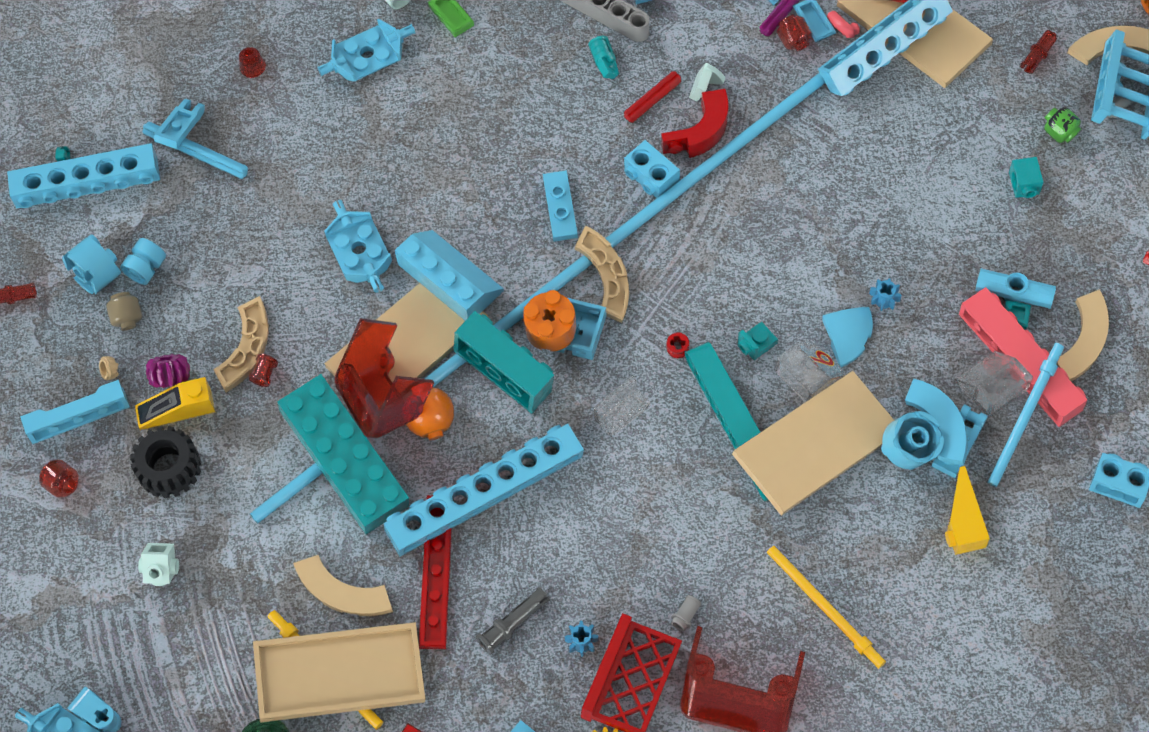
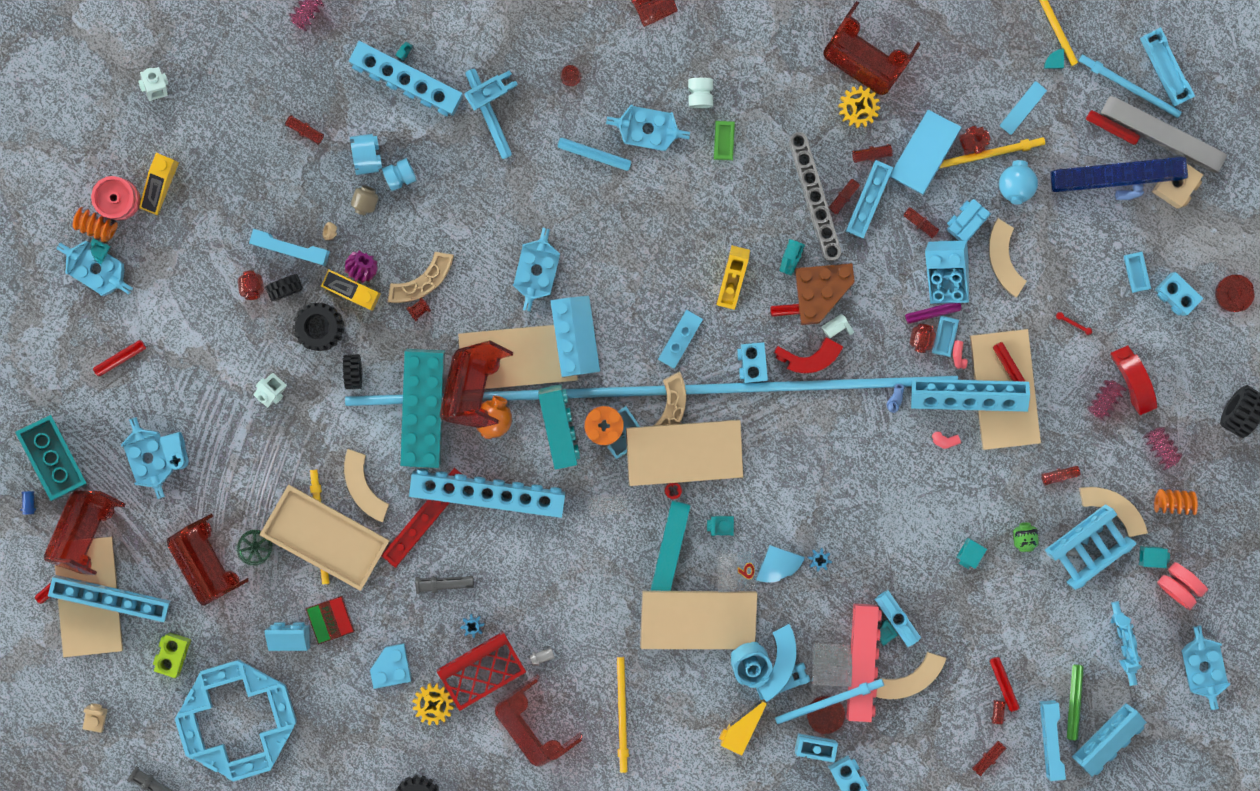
camera: 35 degrees right, 25 degrees up
none -> black tyre [265,274,304,302]
none -> black tyre [343,354,362,389]
none -> medium azure axle [558,138,631,171]
none -> tan tile [626,420,743,486]
none -> yellow slope [716,245,750,310]
none -> dark orange plate [795,263,855,325]
none -> medium azure brick [795,733,838,763]
none -> clear red tile [807,695,845,734]
none -> medium blue arm [887,384,904,413]
none -> coral arm [932,431,961,449]

